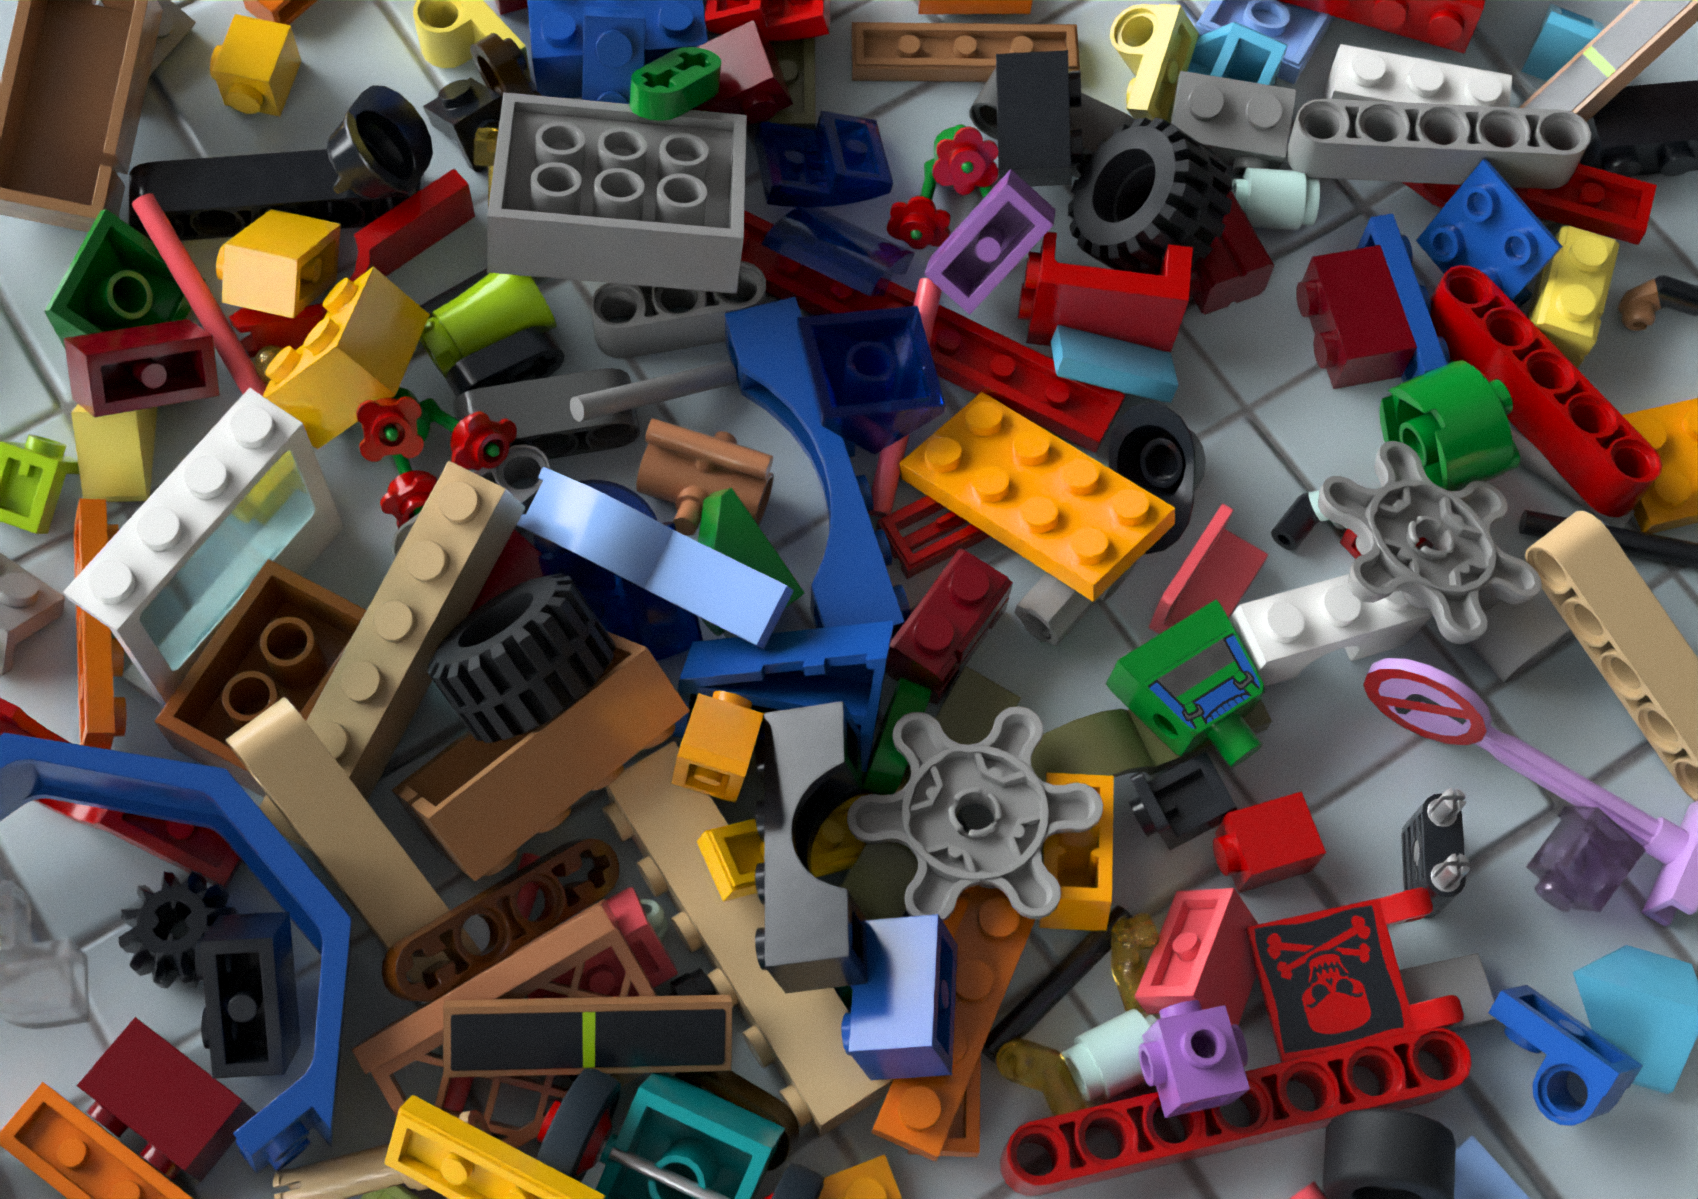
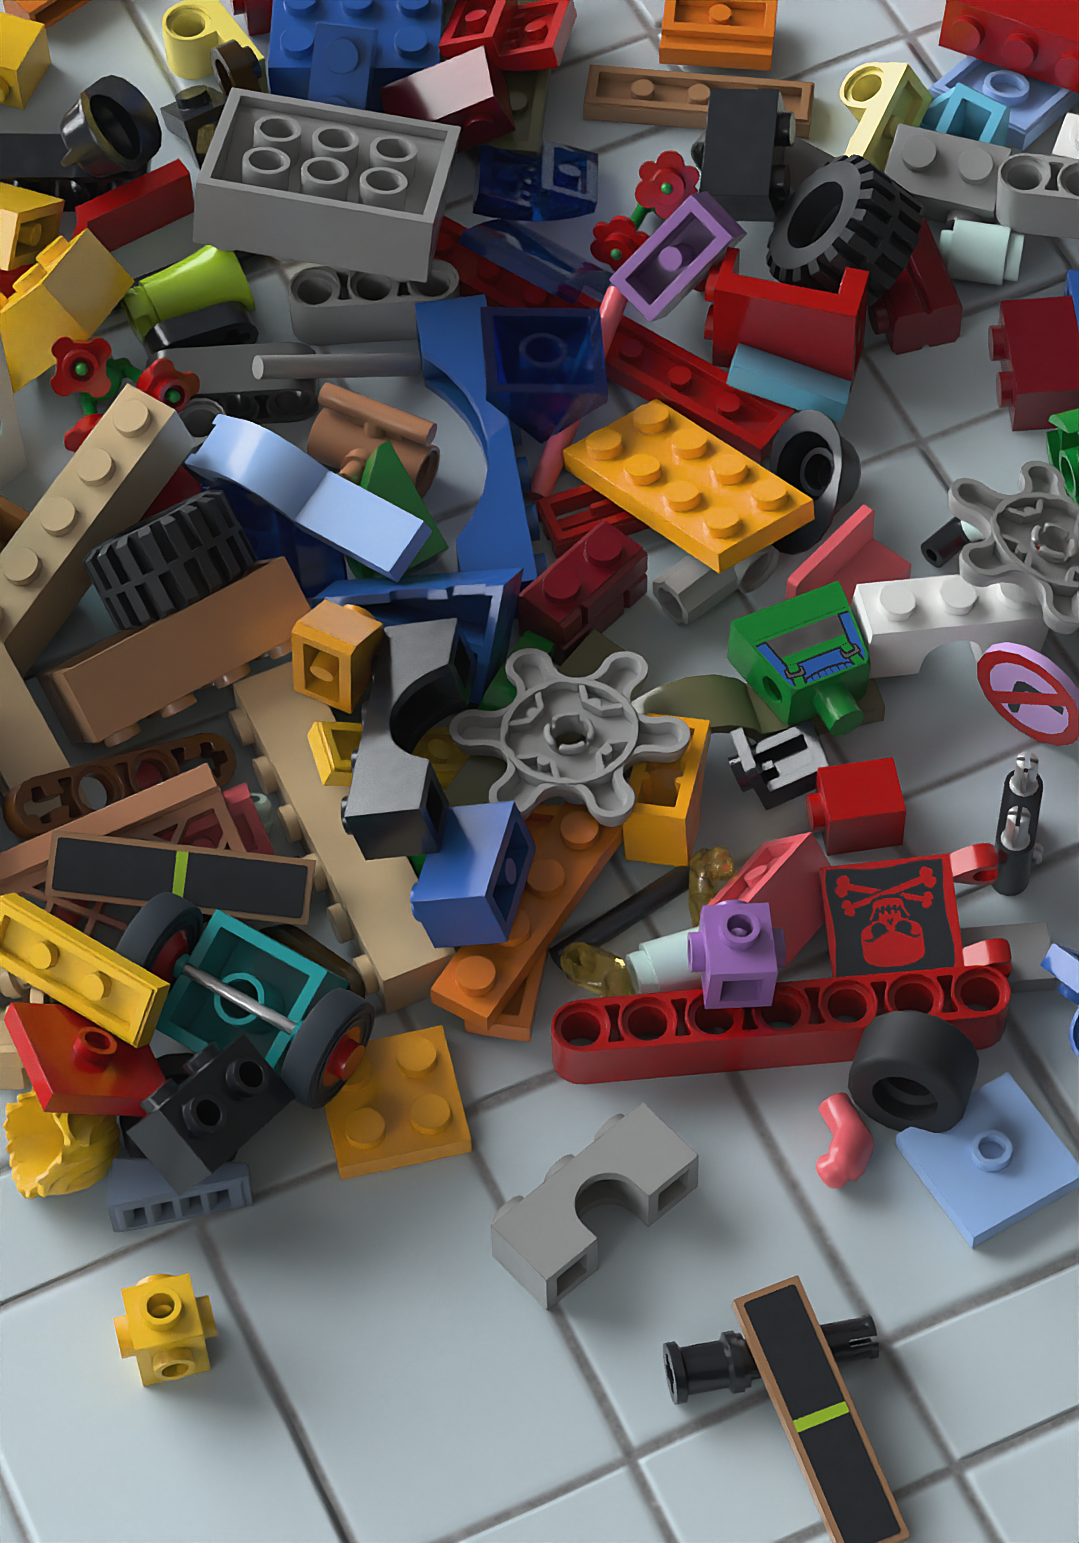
camera: 15 degrees right, 10 degrees down
green beam [629,47,722,121] -> none

